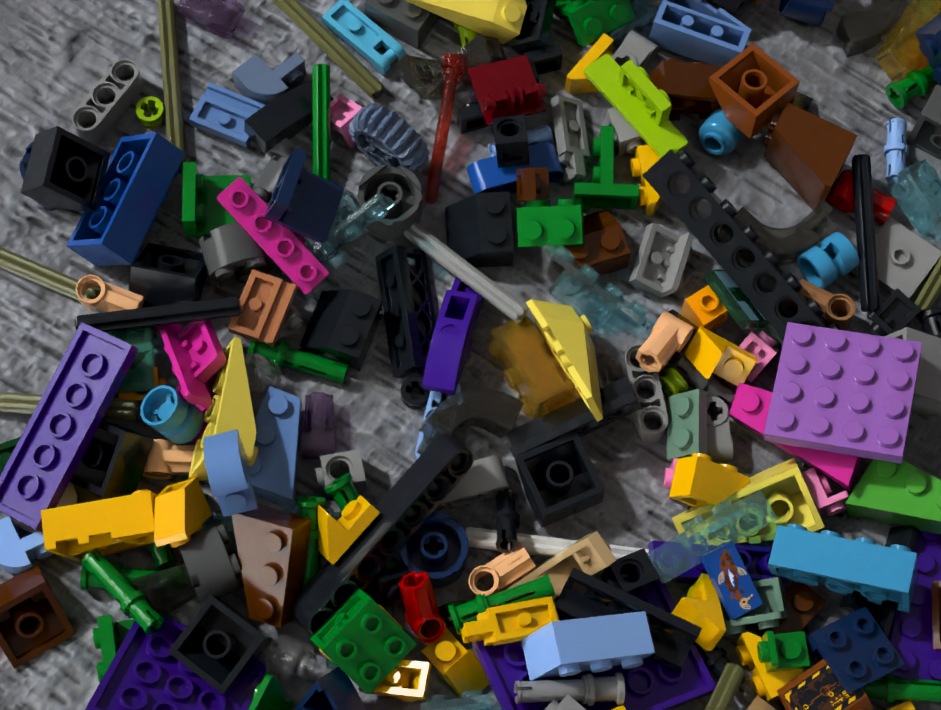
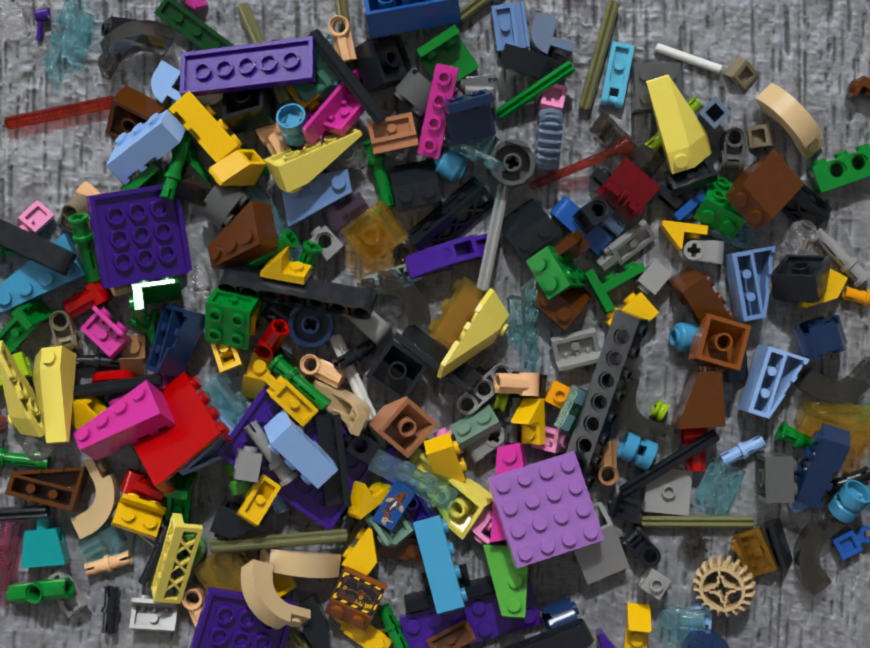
camera: 60 degrees right, 20 degrees up
black slope [168,595,273,695] -> none
medium blue brick [204,429,258,517] -> none
lime bracket [584,53,688,158] -> none
green bracket [757,631,810,673] -> none
dark blue bracket [806,606,904,694] -> none
none -> light blue wedge [106,109,186,185]
none -> clear yellow brick [340,200,409,267]
none -> nougat slope [369,396,438,458]
none -> dark azure head [434,148,469,182]
none -> lime bush [649,399,669,422]
none -> blue plate [670,189,706,222]
none -> light blue wedge [738,344,810,419]

